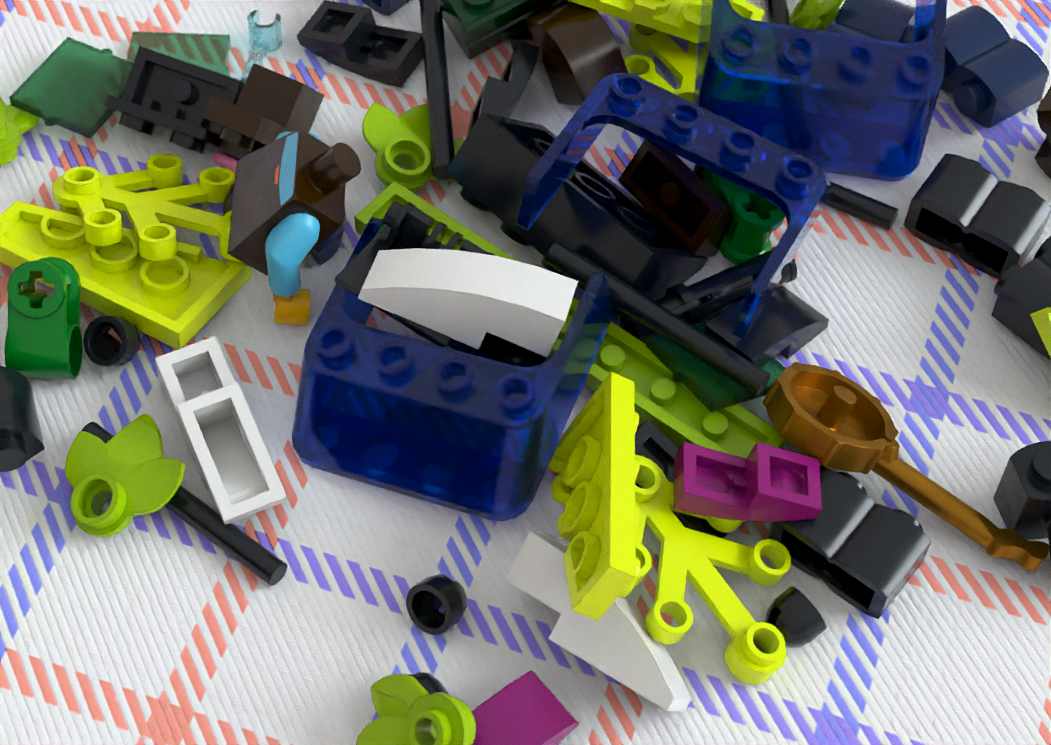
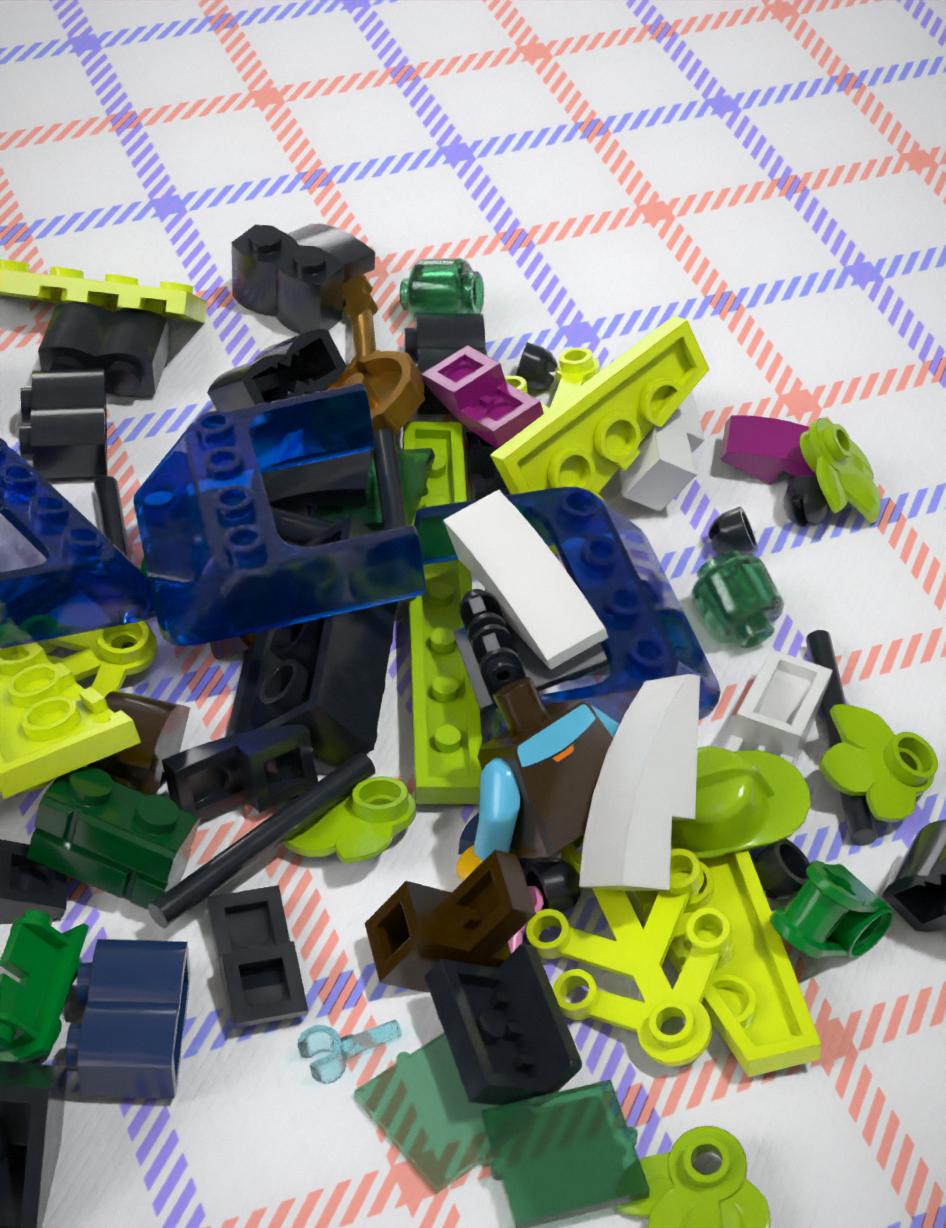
camera: 135 degrees left, 10 degrees down
none -> black brick [207,329,346,429]
none -> clear green head [399,258,484,323]
none -> white slope [579,674,700,891]
none -> lime piece [671,746,811,860]
none -> clear green head [691,551,785,648]

